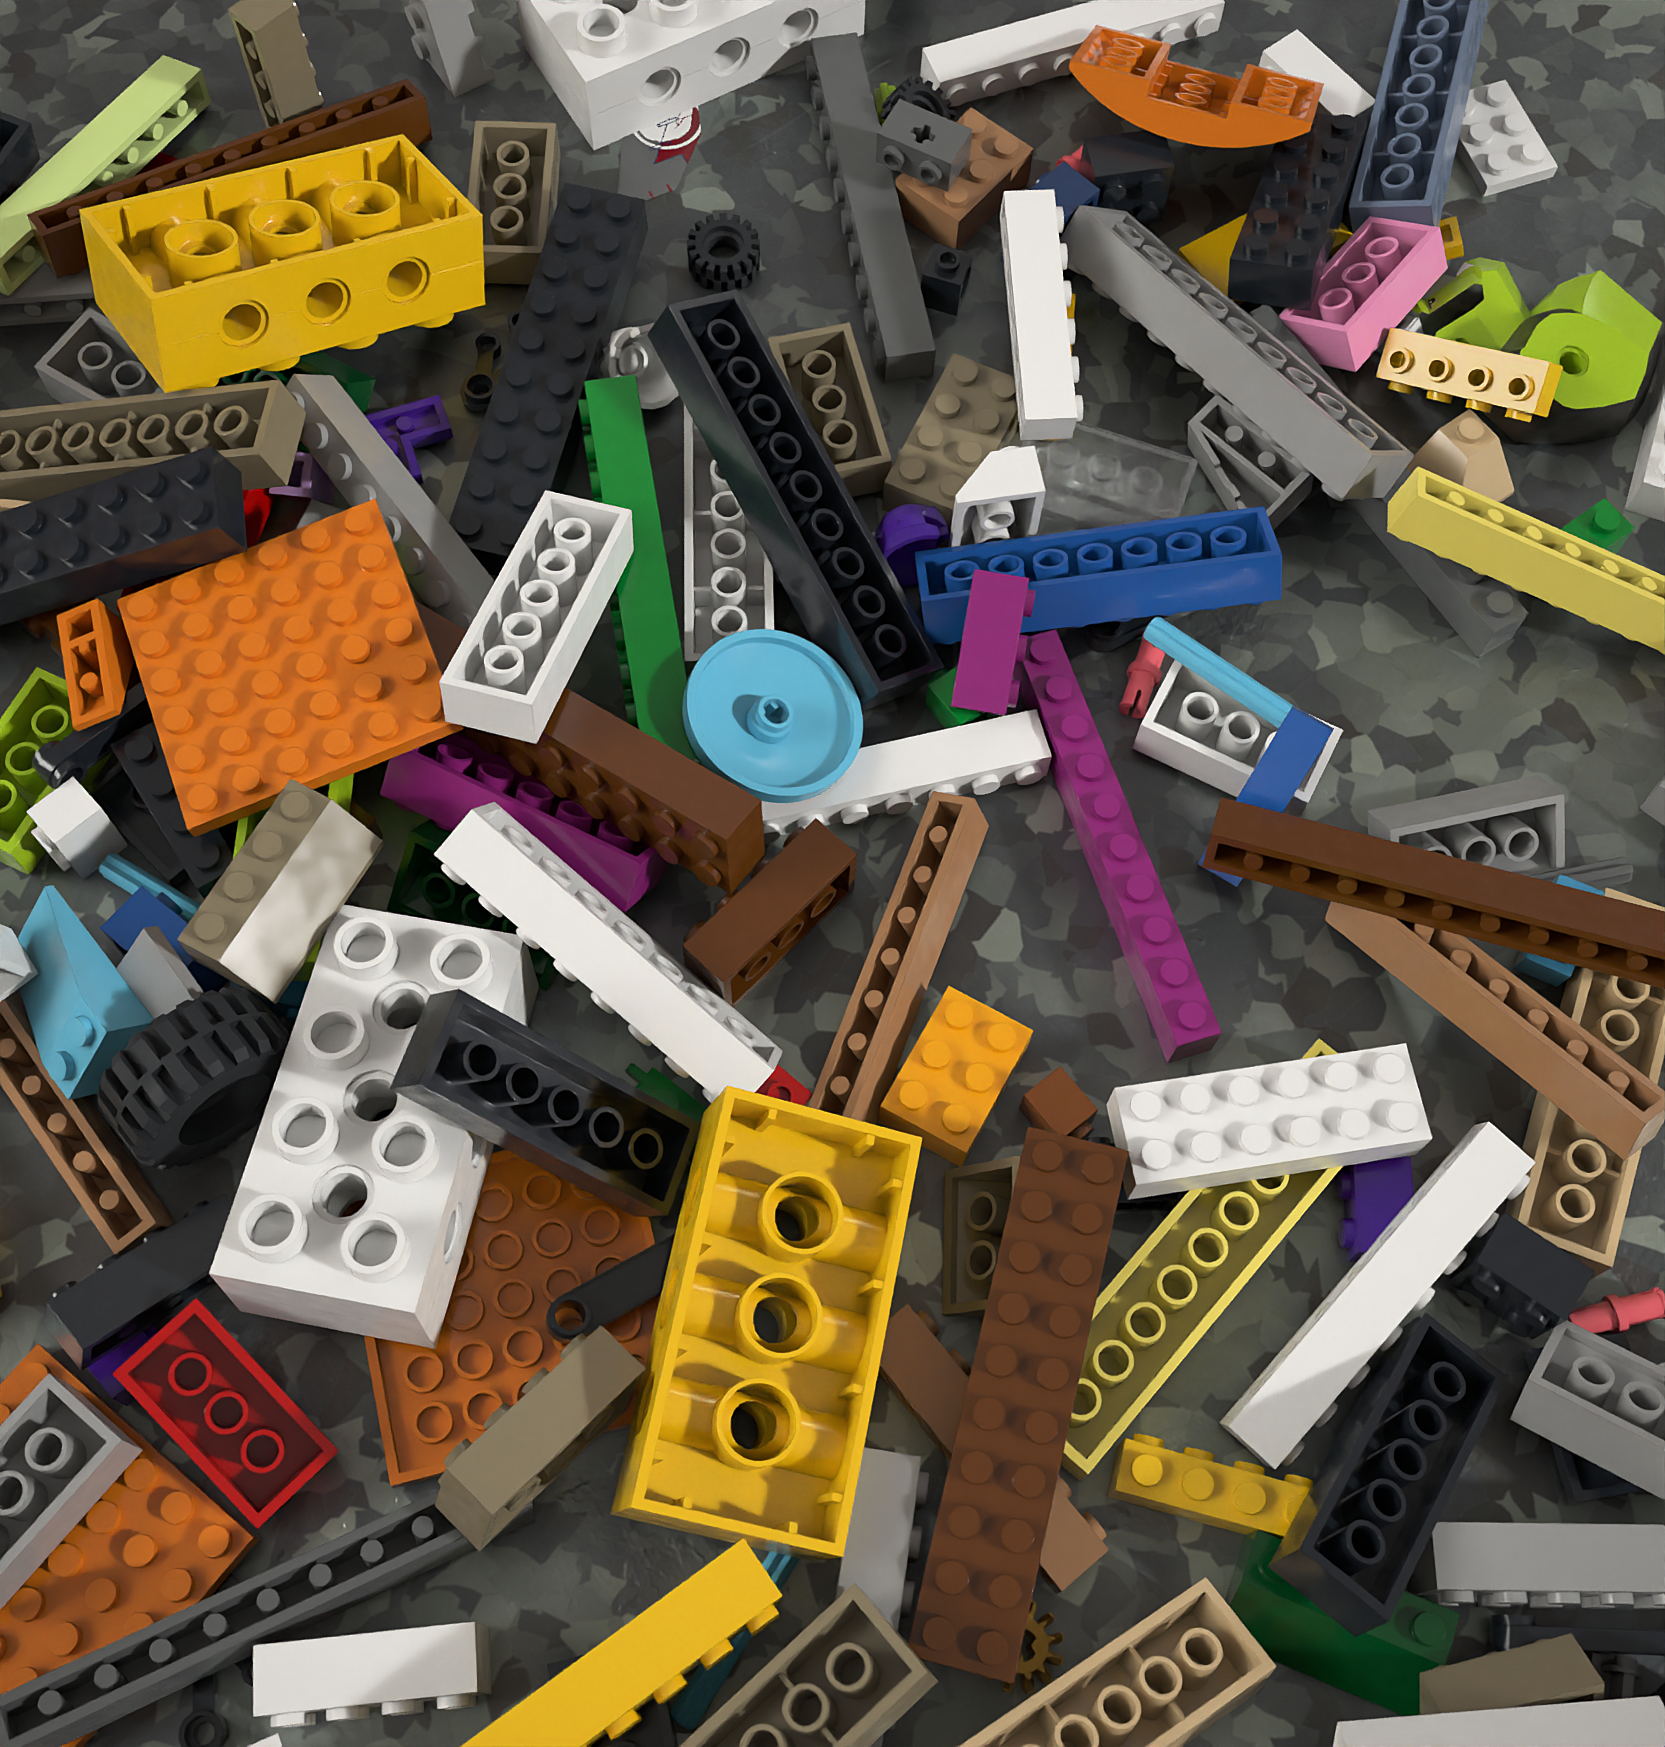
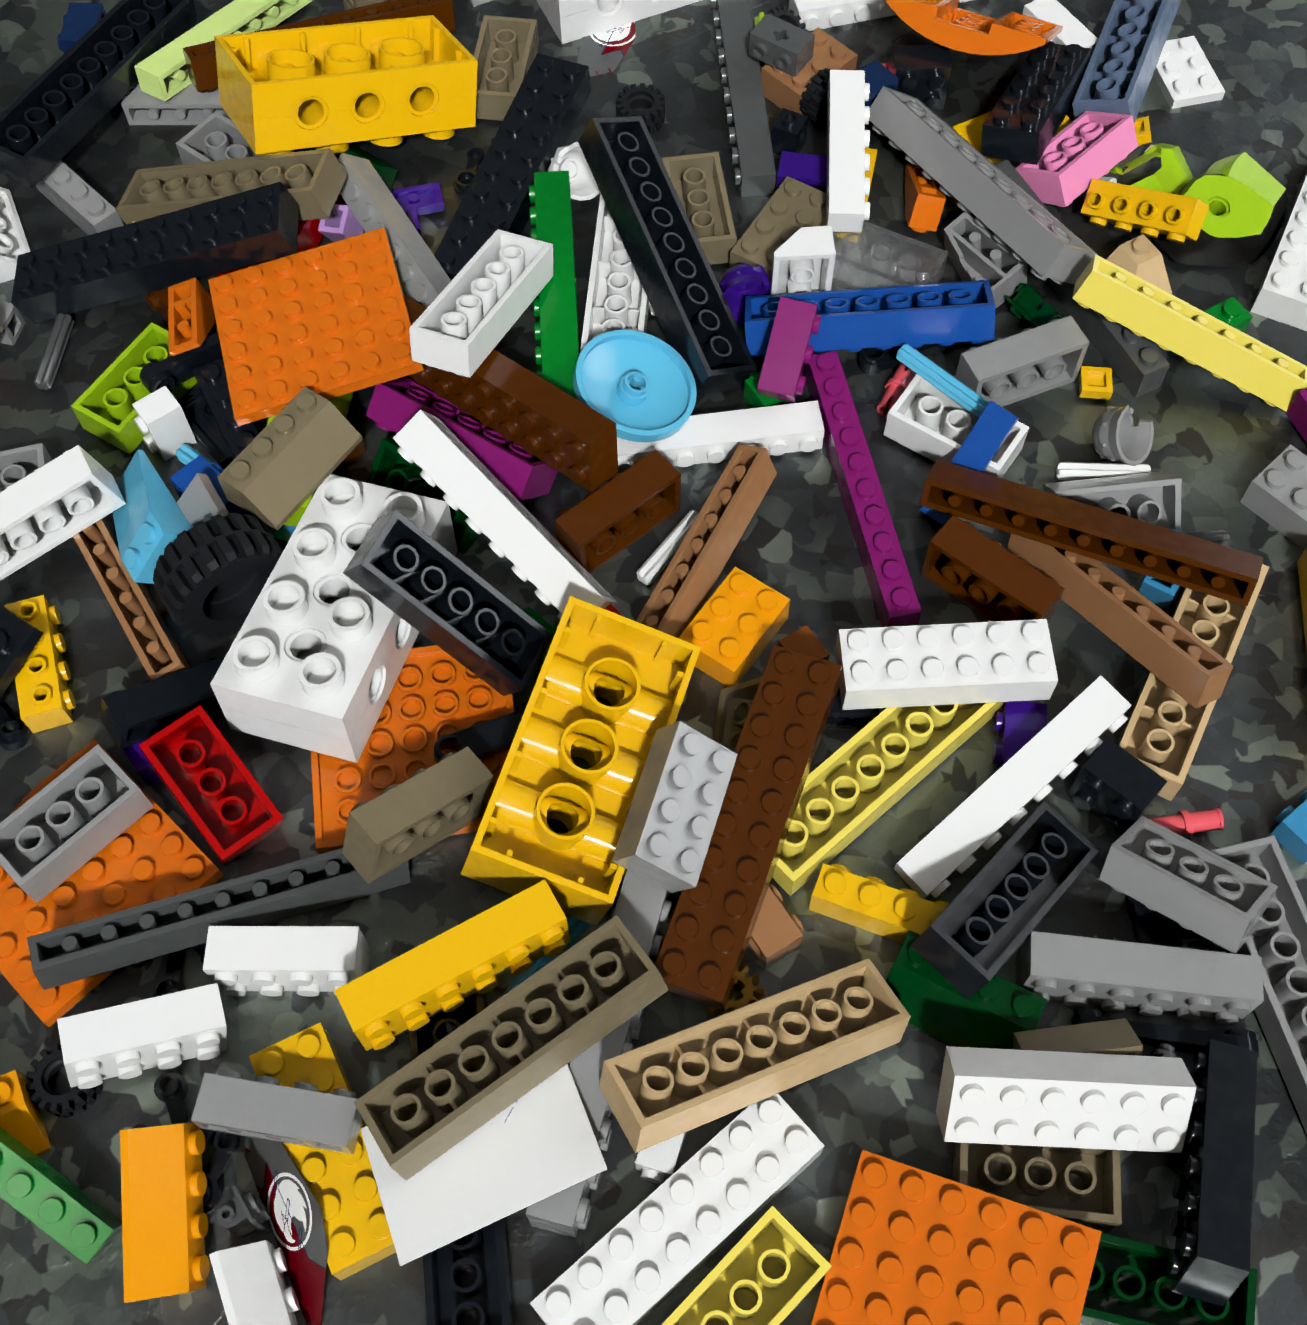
camera: 10 degrees right, 5 degrees down
none -> light grey brick [612,721,738,893]
none -> white axle [636,510,699,585]
none -> dark purple brick [776,151,827,193]
none -> black tyre [799,68,831,125]
none -> orange slope [905,164,946,233]
none -> reddish brown brick [921,515,1065,623]
none -> light grey brick [955,315,1090,407]
none -> dark green hinge [1005,283,1063,329]
none -> white axle [1056,462,1151,481]
none -> yellow plate [1078,366,1113,400]
none -> light grey helmet [1092,404,1154,466]

